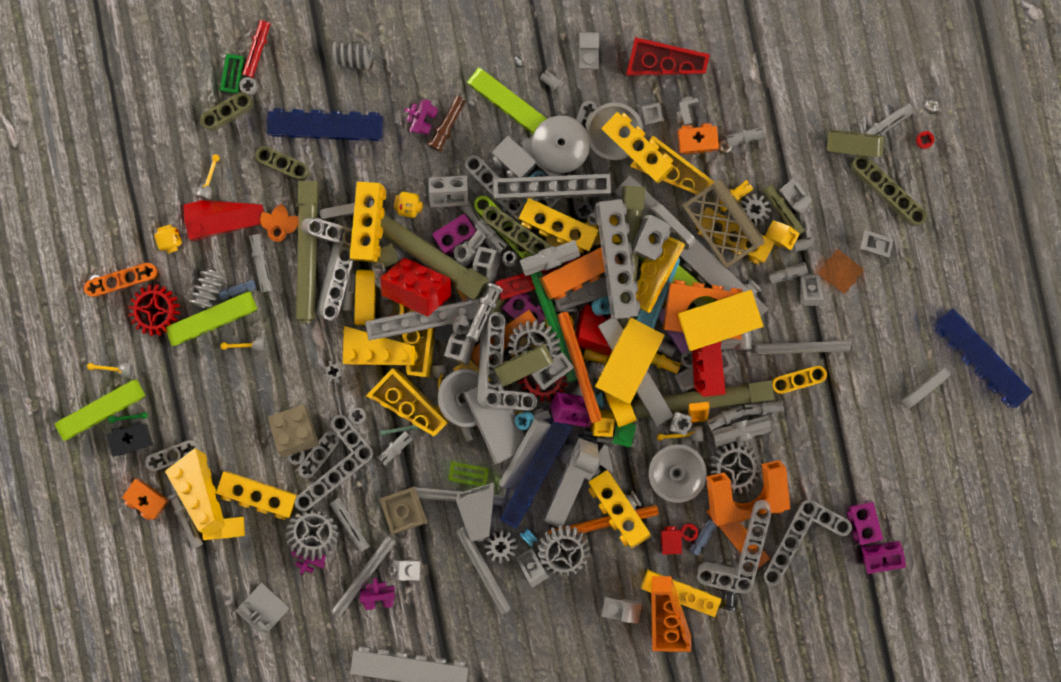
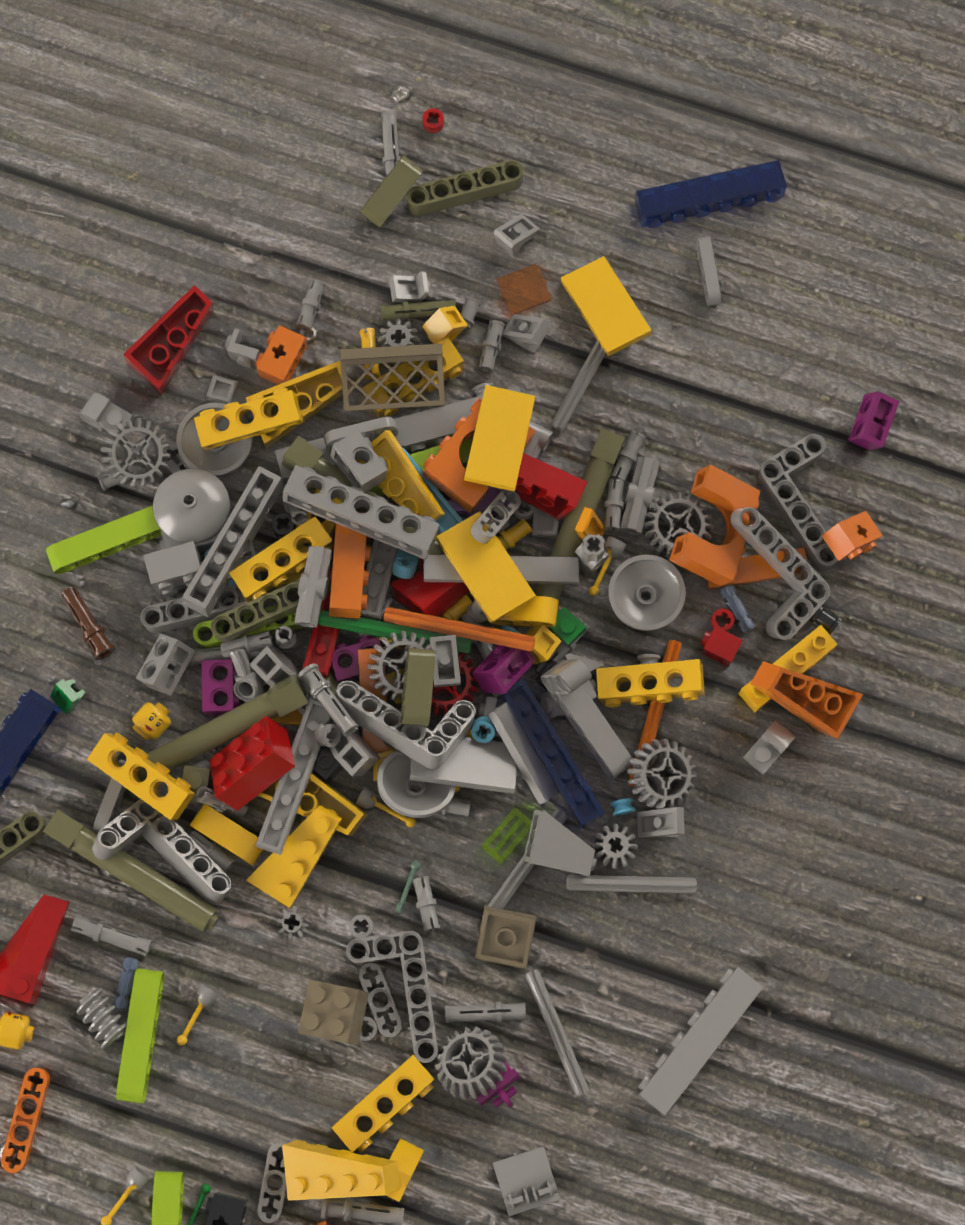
camera: 65 degrees left, 10 degrees down
red gear [128,284,181,336] -> none
orange plate [260,204,298,242] -> none
magenta hips [359,578,395,610] -> none
yellow wedge [366,367,449,436] -> none
light grey bracket [389,559,420,581] -> none
magenta hips [404,99,438,135] -> none
yellow beam [772,366,827,394] -> none
magenta brick [846,501,884,545] -> none
none -> green tile [50,679,85,715]
none -> light grey gear [101,418,170,487]
none -> light grey beam [471,489,521,543]
none -> yellow tile [561,256,652,356]
none -> orange brick [822,511,883,561]

